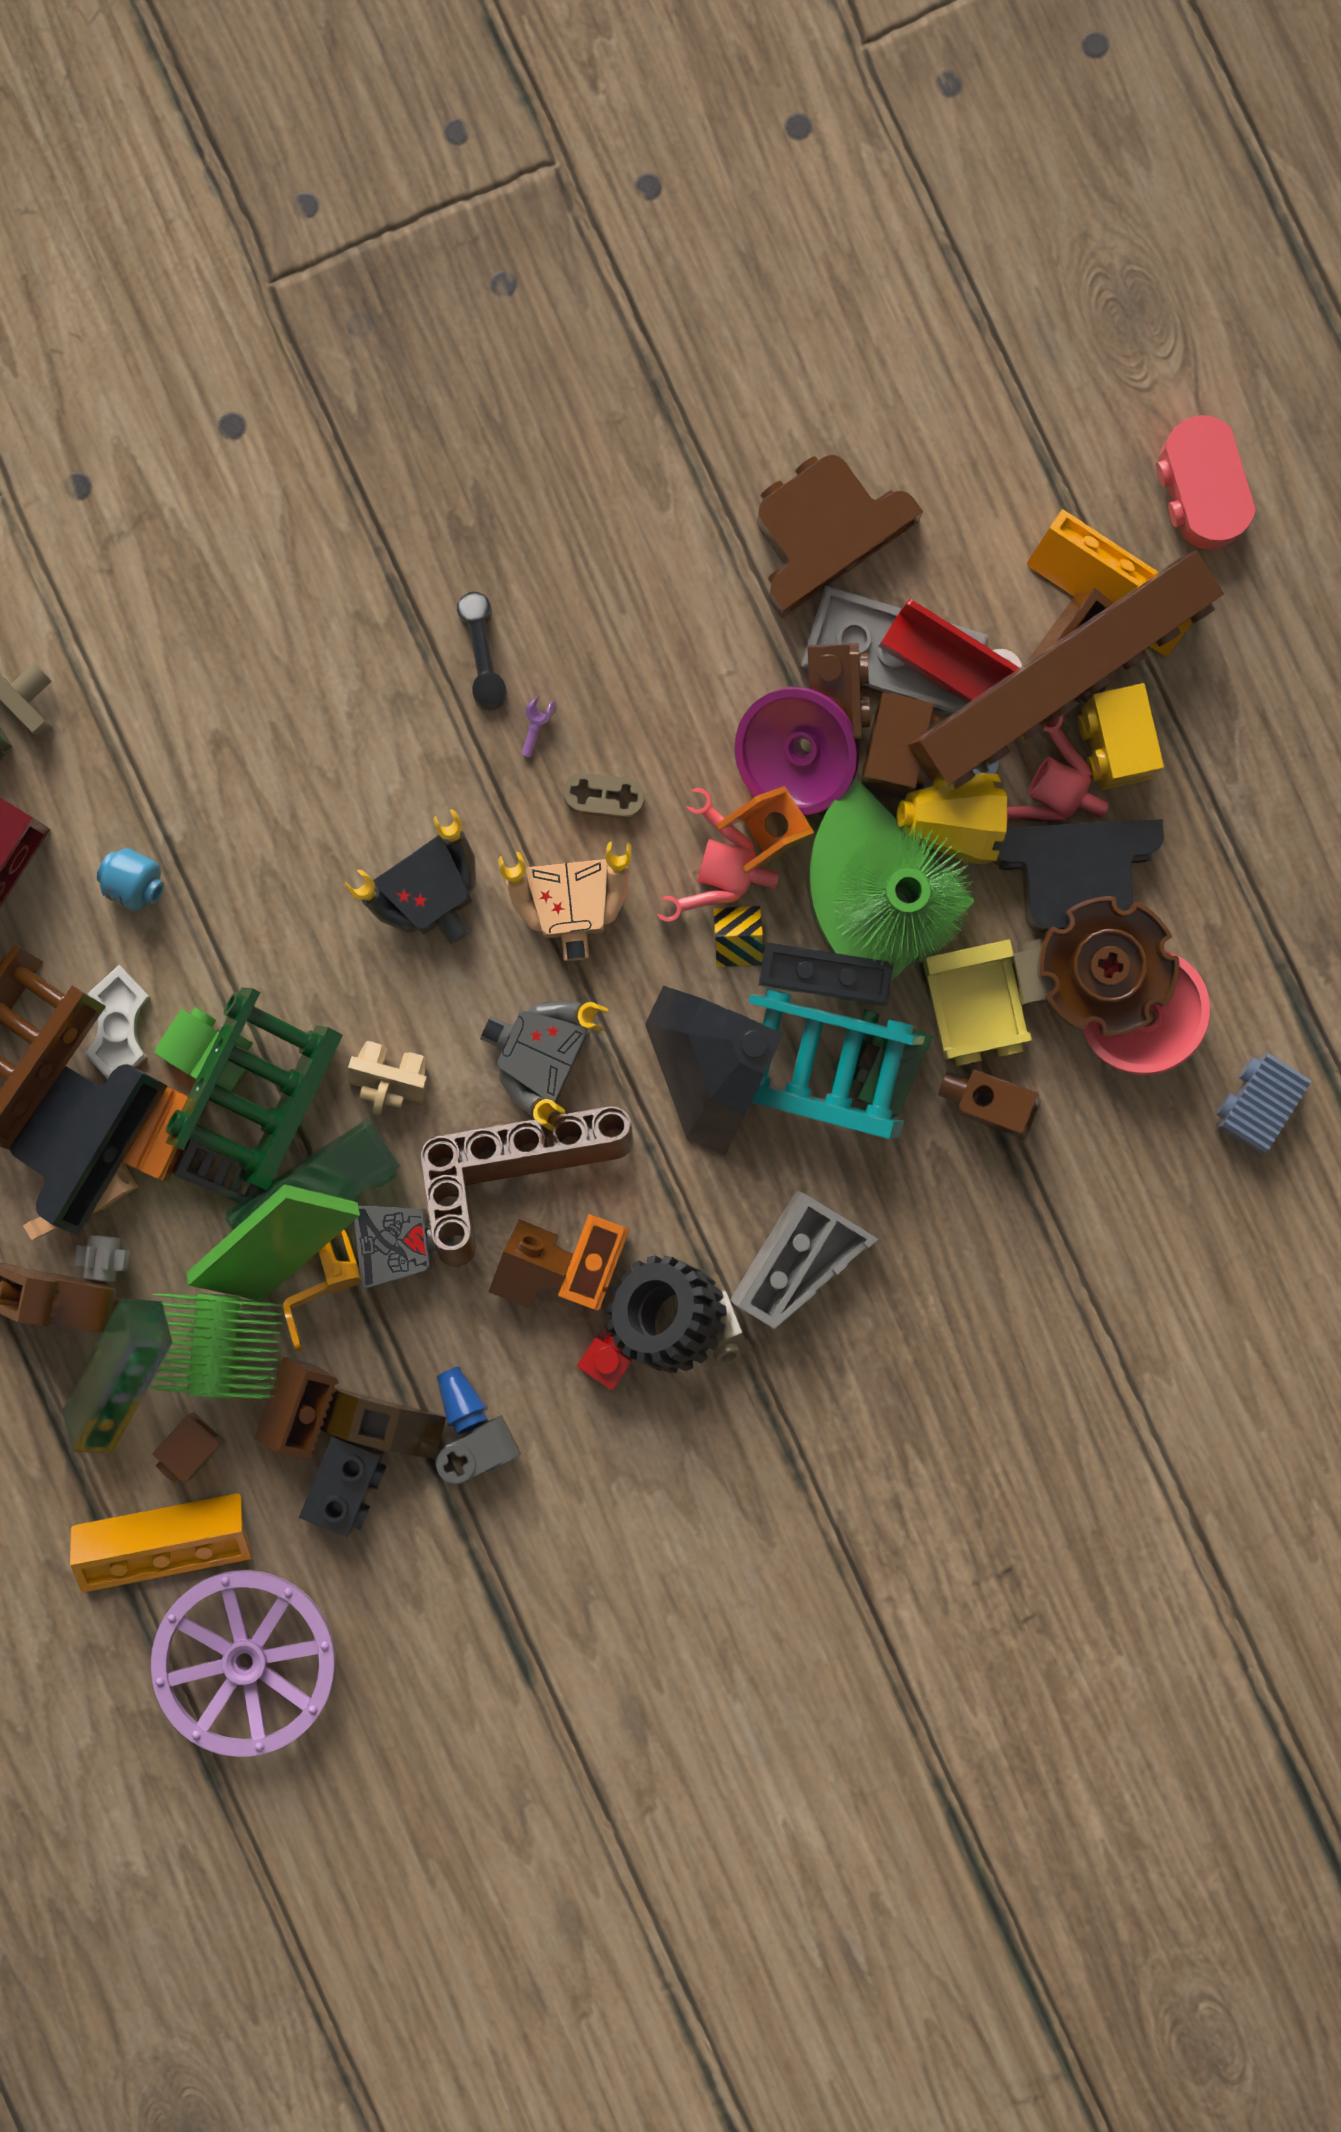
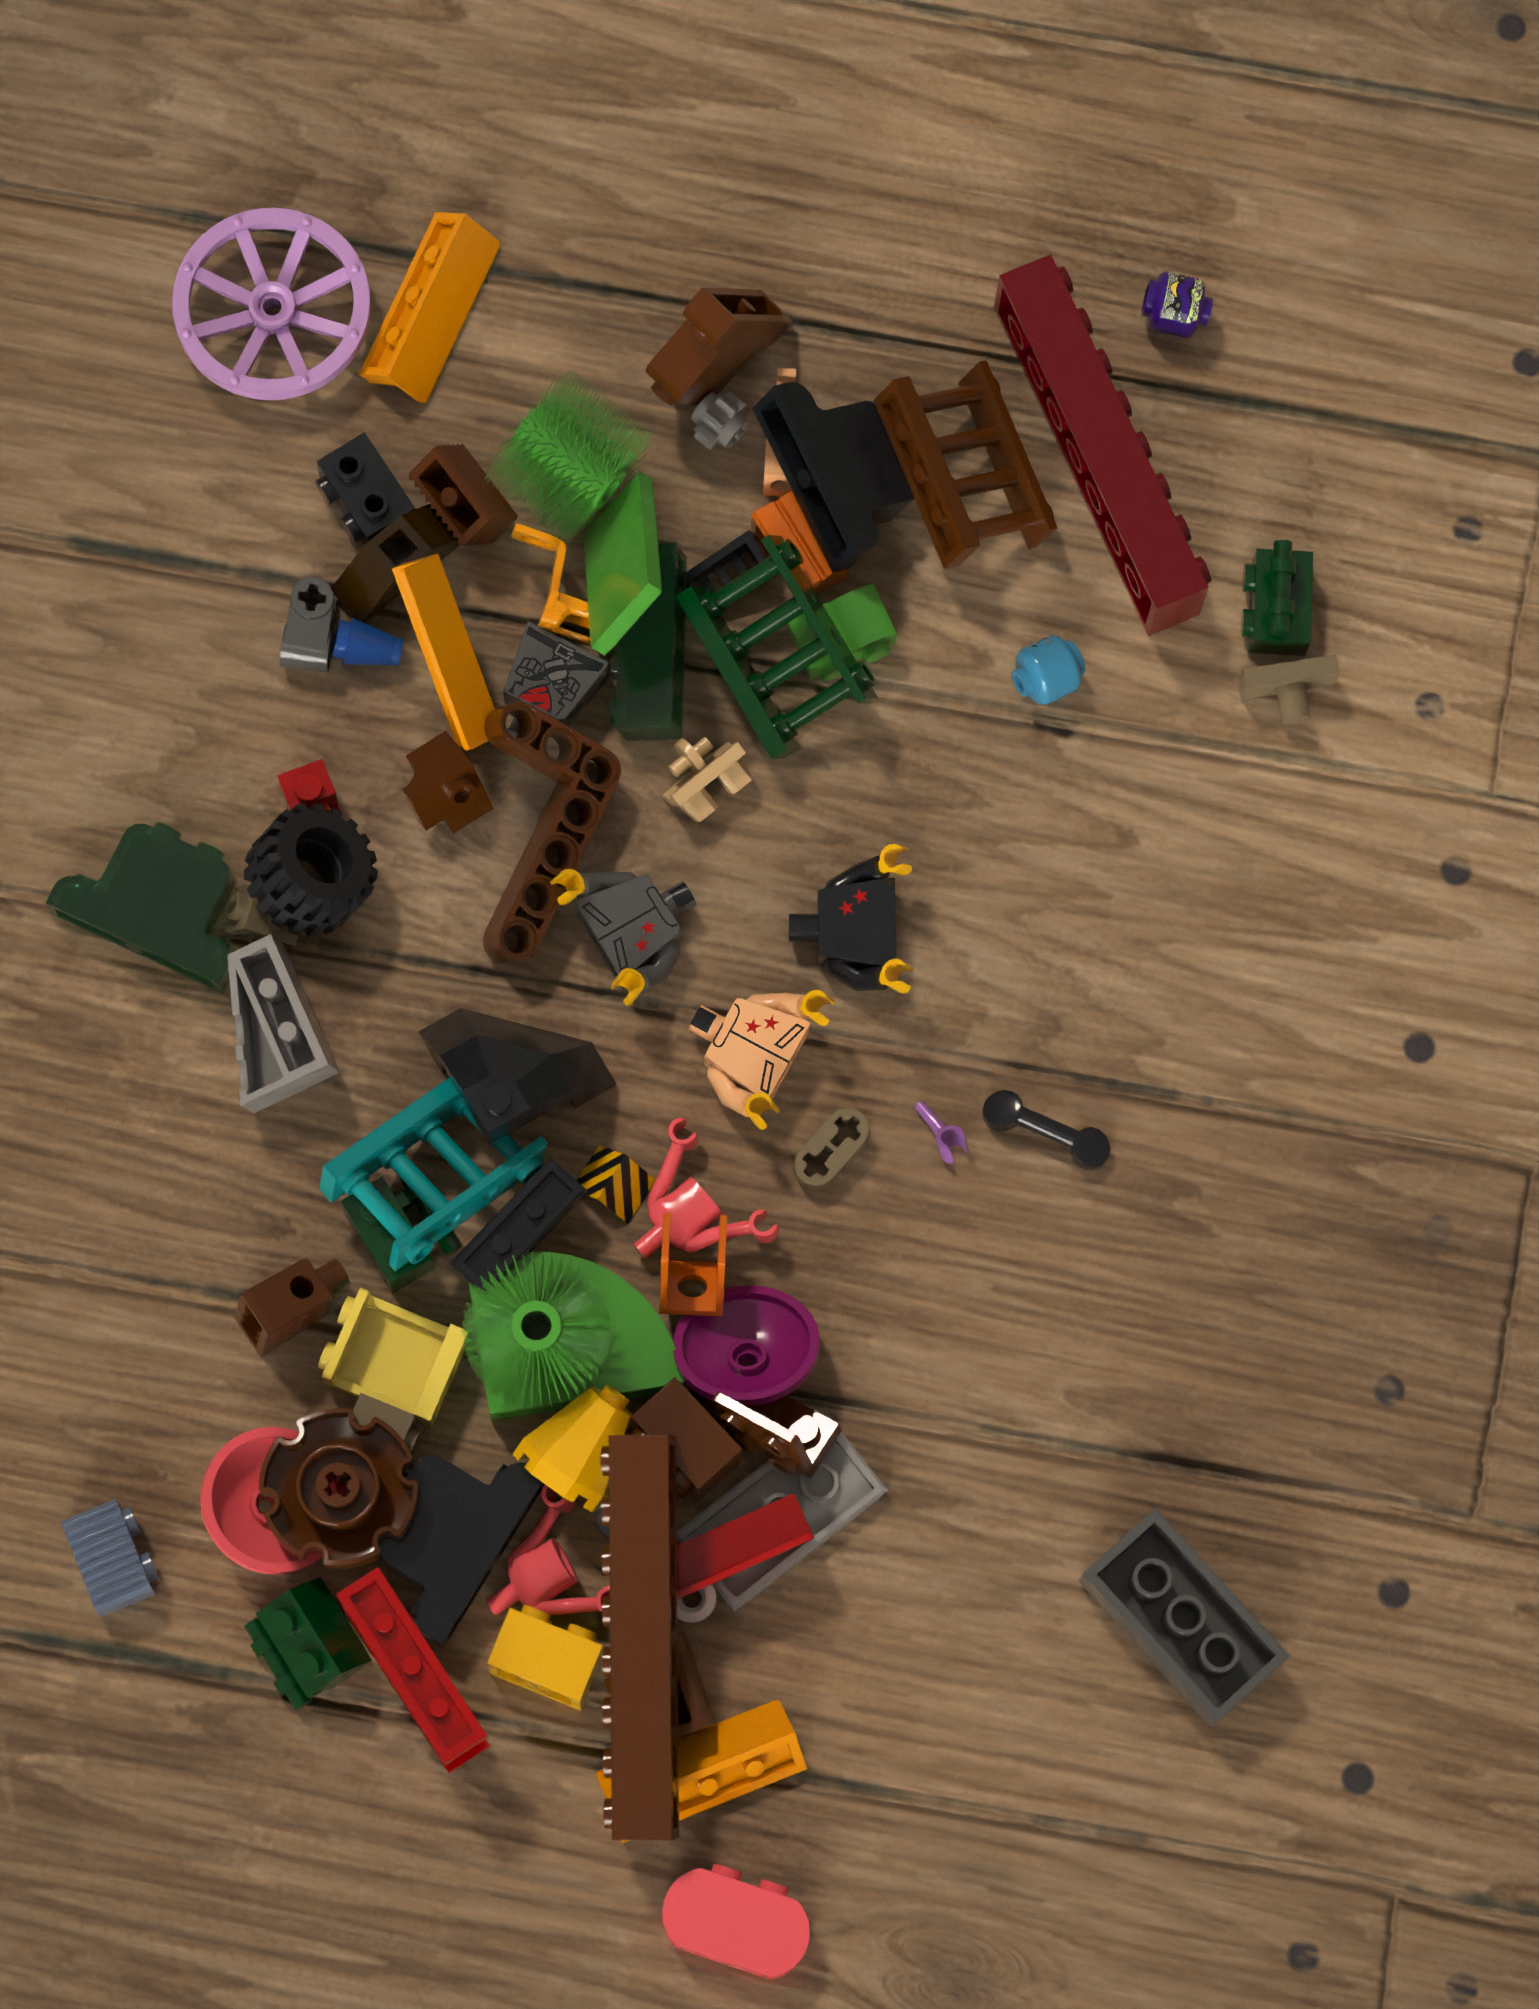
camera: 125 degrees right, 10 degrees down
clear green brick [62,1299,173,1453] -> none
white tile [85,965,150,1079] -> none
reddish brown brick [152,1412,225,1483] -> none
orange brick [558,1214,630,1311] -> none
reddish brown brick [757,455,923,618] -> none
none -> clear green brick [46,822,233,994]
none -> dark green brick [244,1577,372,1710]
none -> red fence [336,1567,490,1774]
none -> light orange panel [392,554,495,751]
none -> dark grey brick [1078,1508,1290,1728]

